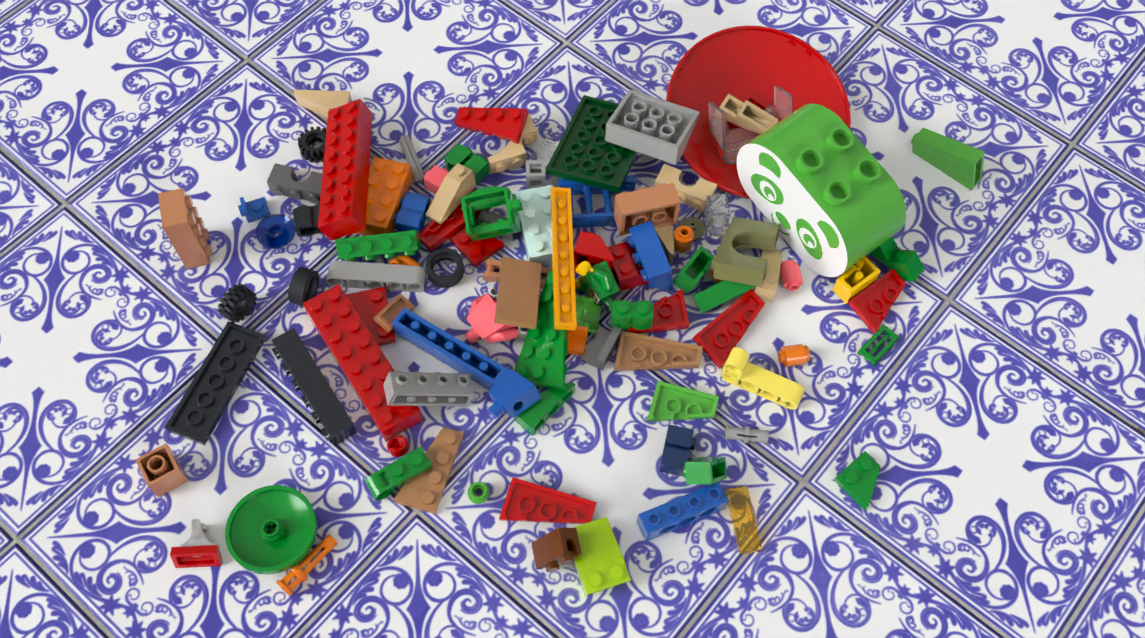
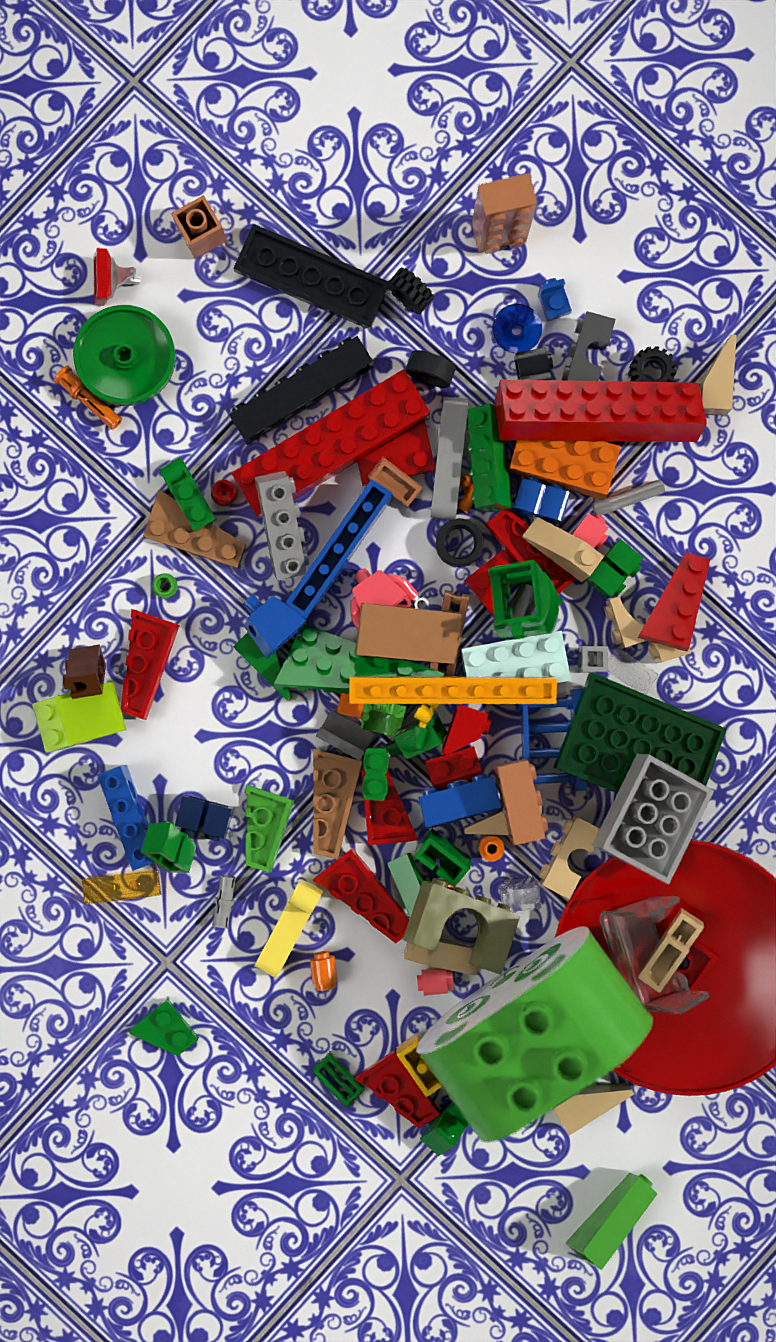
camera: 95 degrees right, 25 degrees up
olive piece [680,216,705,241] -> none

